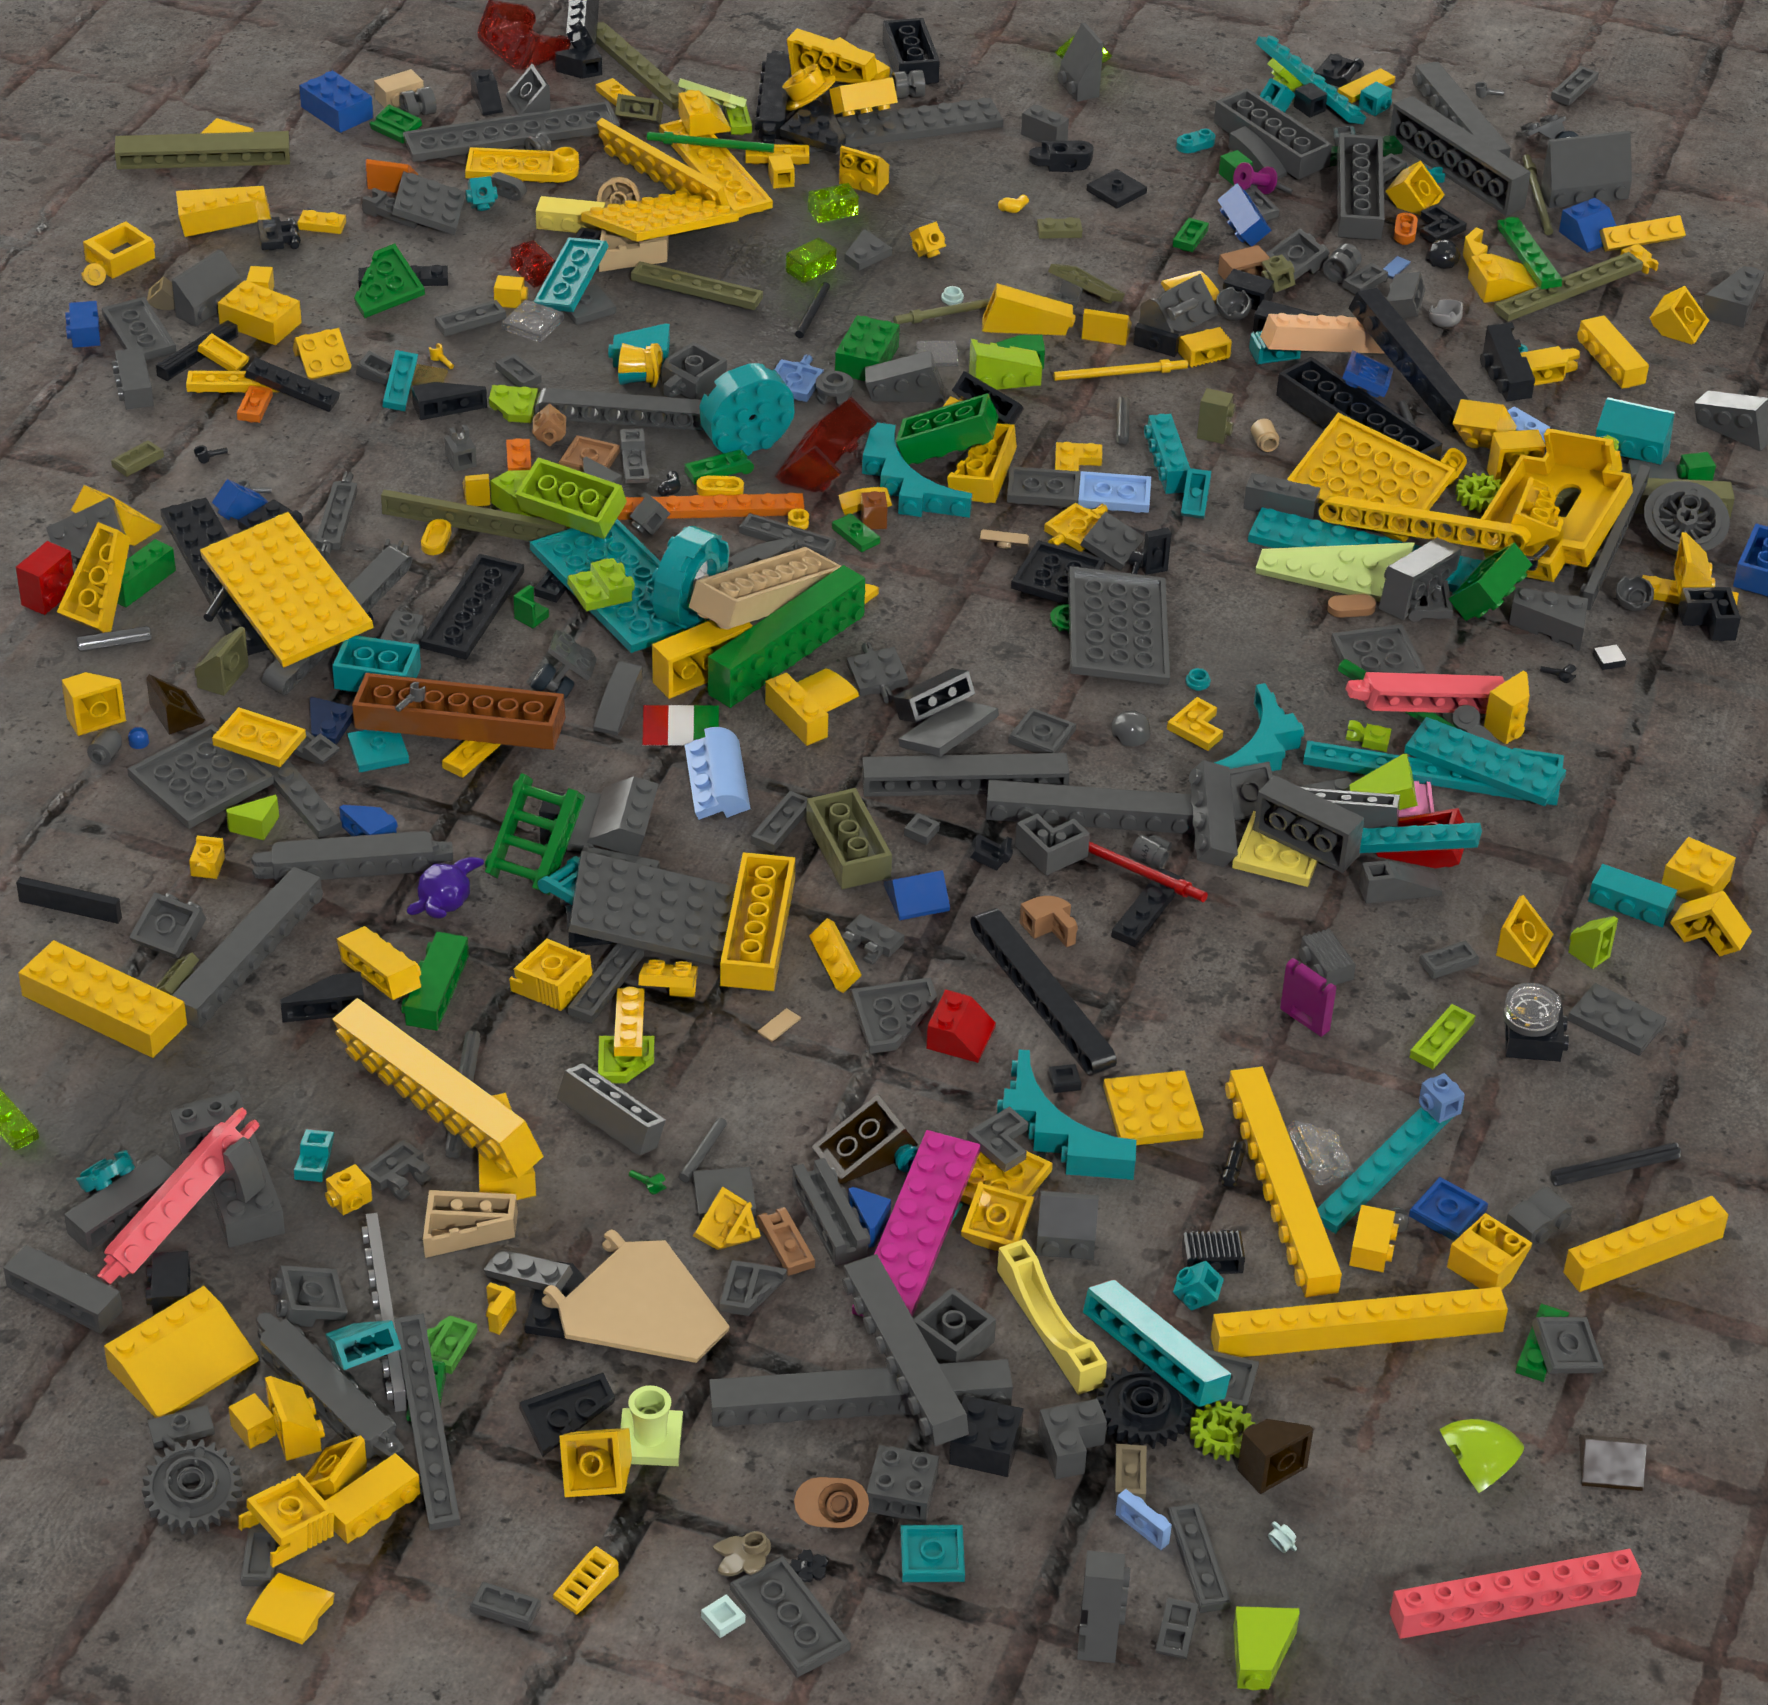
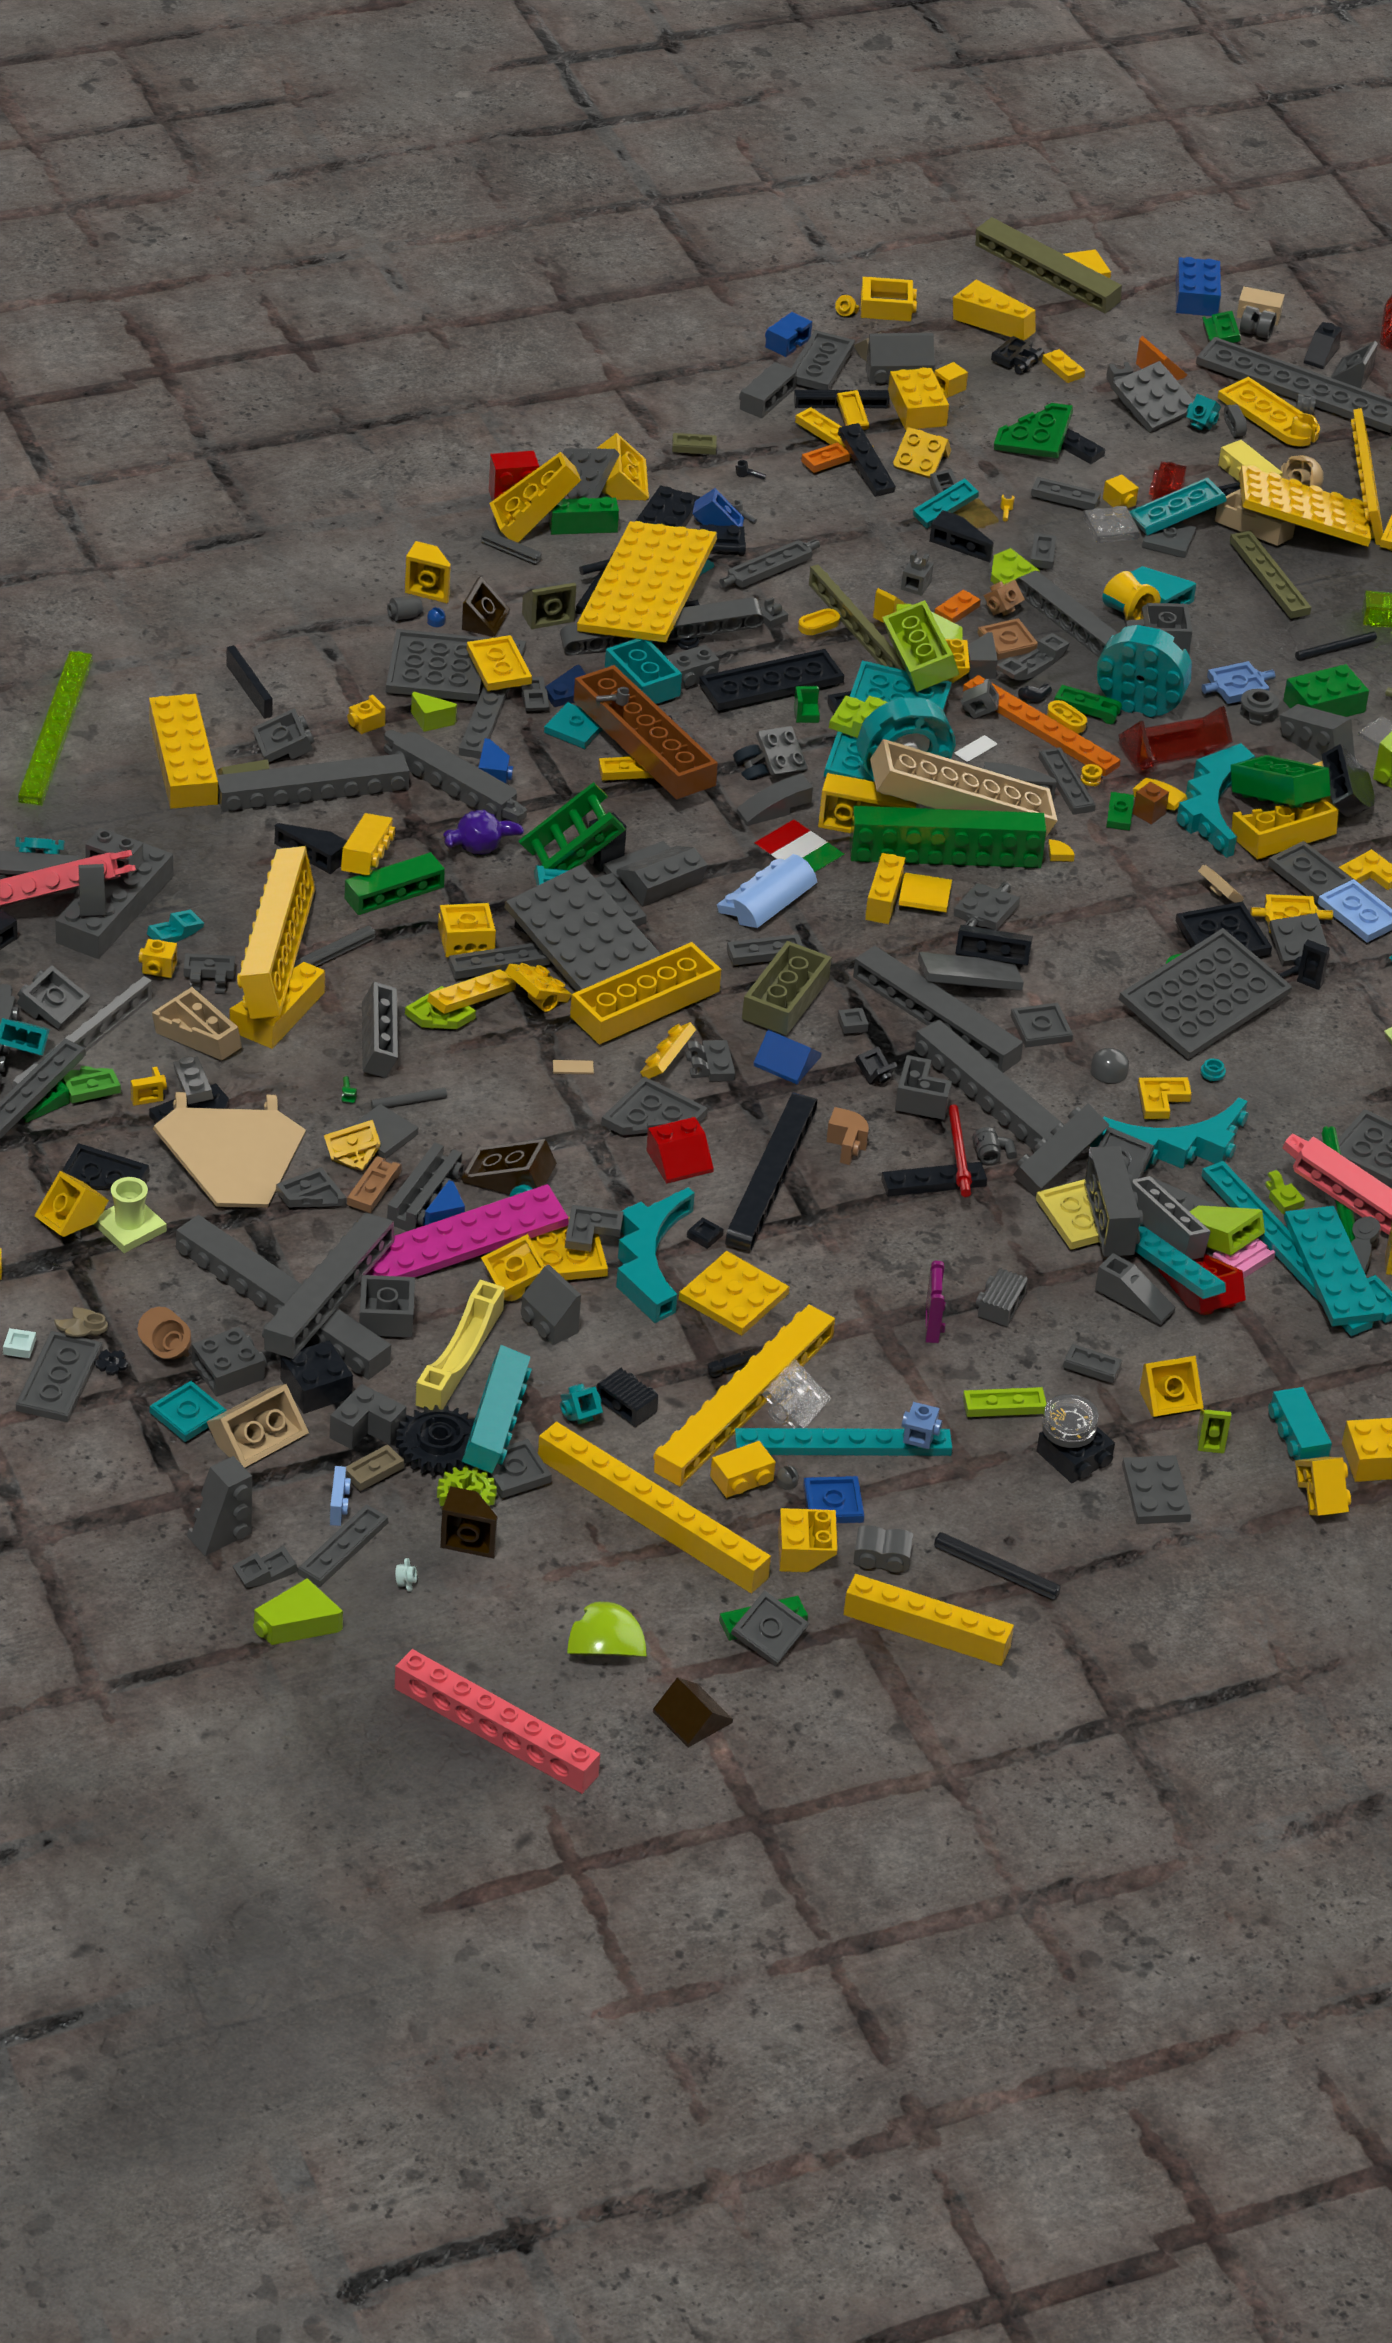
camera: 45 degrees right, 0 degrees up
none -> tan slope [207,1384,309,1468]

